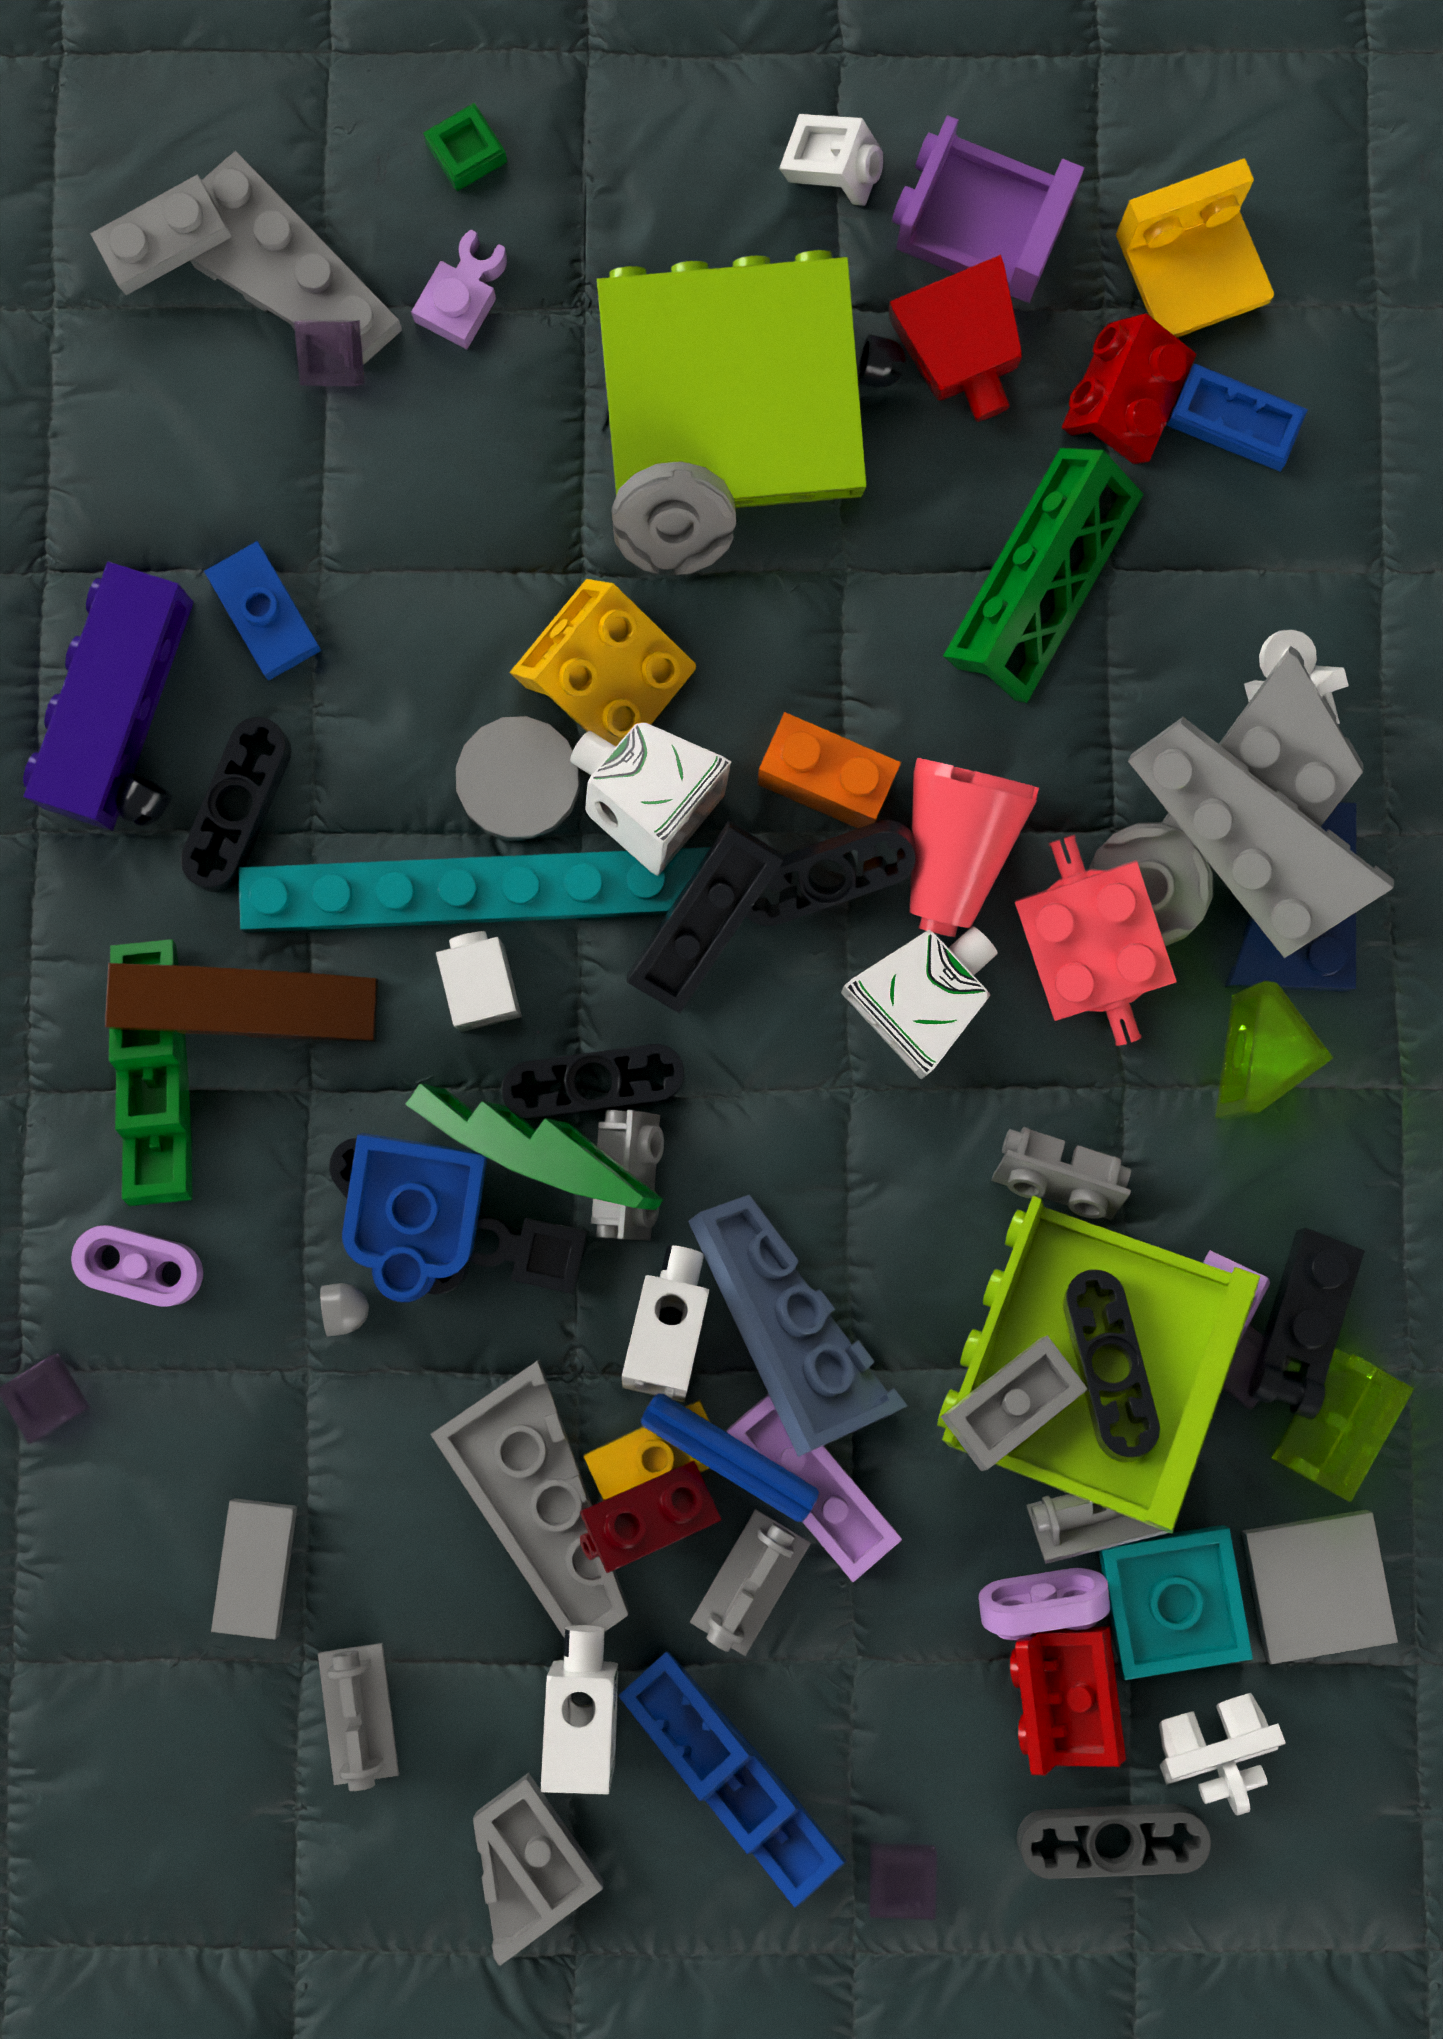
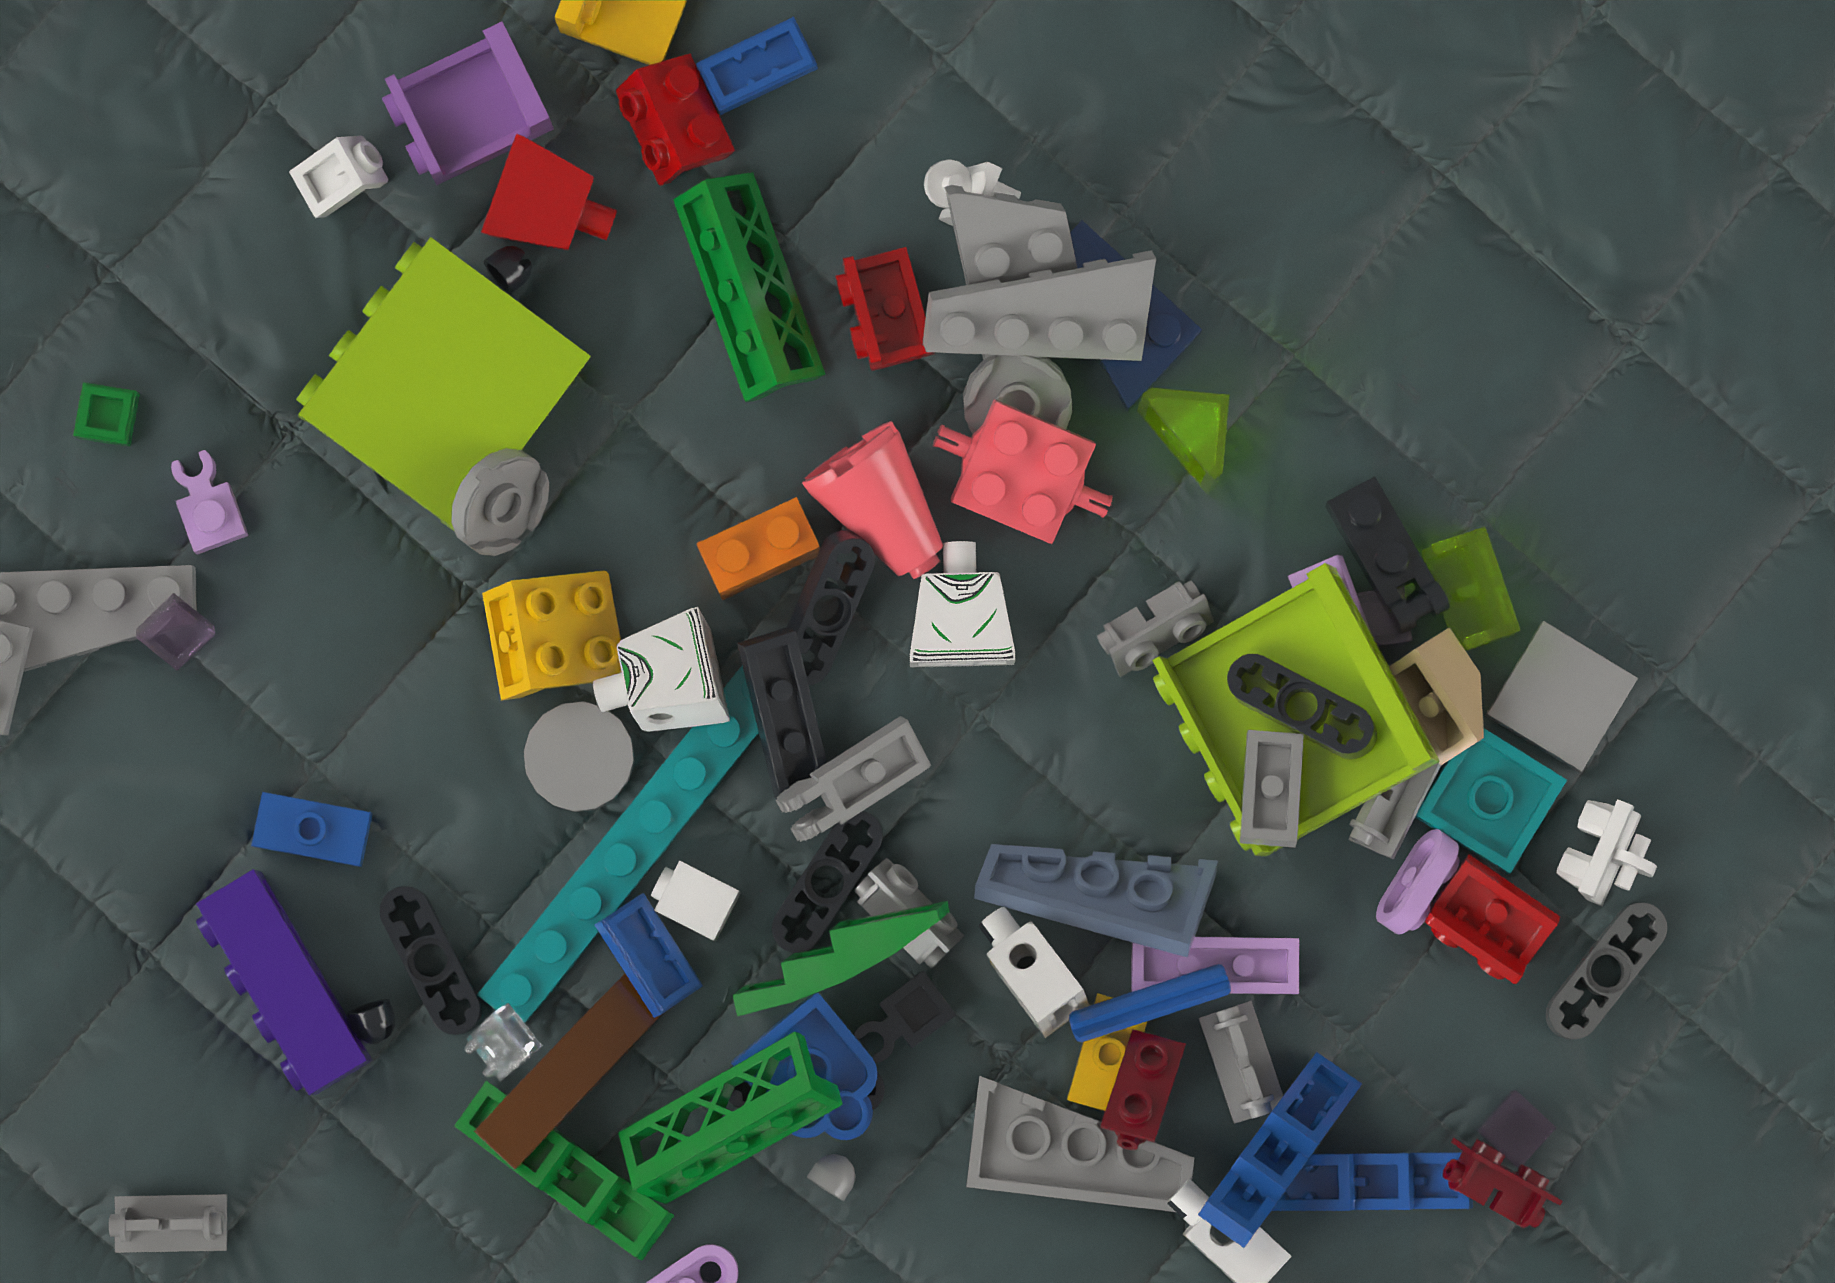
camera: 50 degrees left, 0 degrees up
none -> clear tile [464,1003,542,1081]
none -> blue plate [594,893,703,1018]
none -> green fence [618,1031,843,1205]
none -> light grey hinge [776,716,931,842]
none -> red bracket [835,247,935,371]
none -> blue slope [1198,1052,1362,1248]
none -> tan slope [1389,627,1484,765]
none -> dark red hinge [1443,1137,1563,1228]

